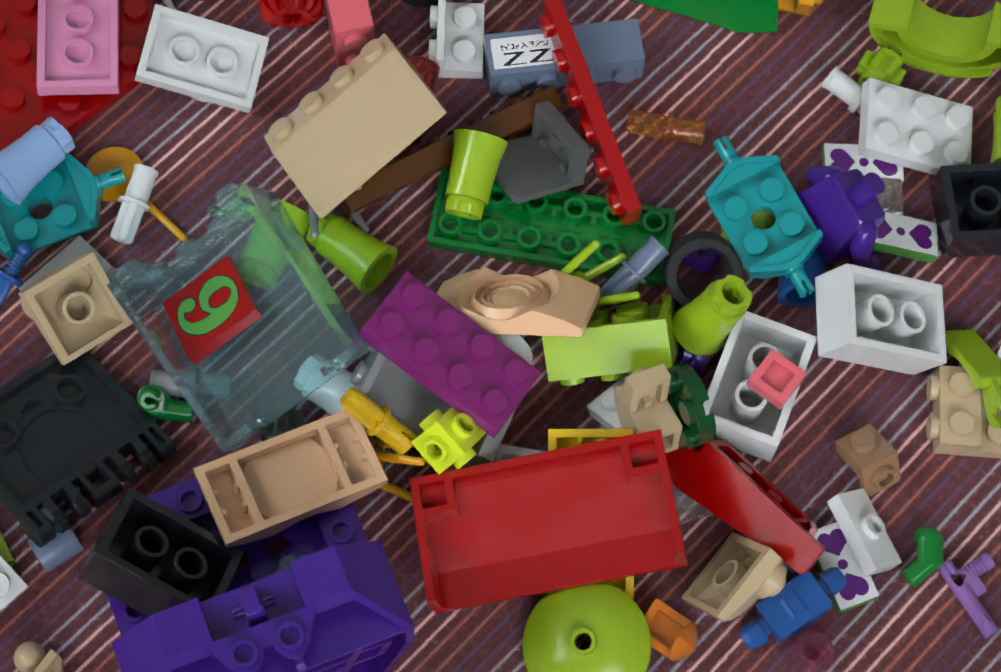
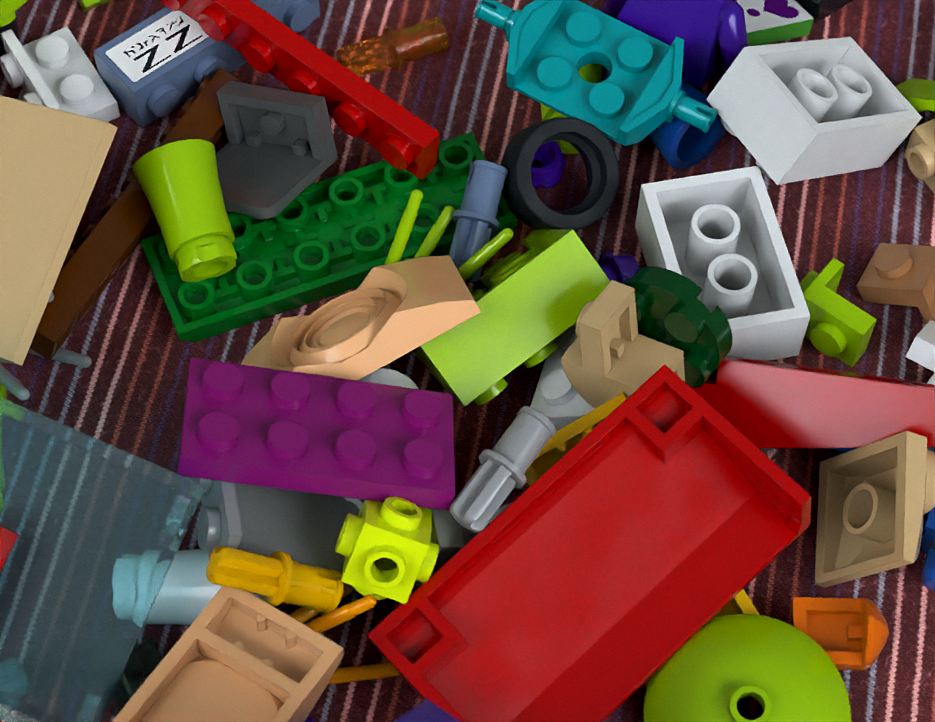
camera: 30 degrees left, 10 degrees down
lime plant [305,211,397,294] -> none
lime plant [672,275,752,356] -> none
coral plate [746,349,807,410] -> none
none -> light grey axle [449,406,557,533]
none -> lime bracket [800,258,877,368]

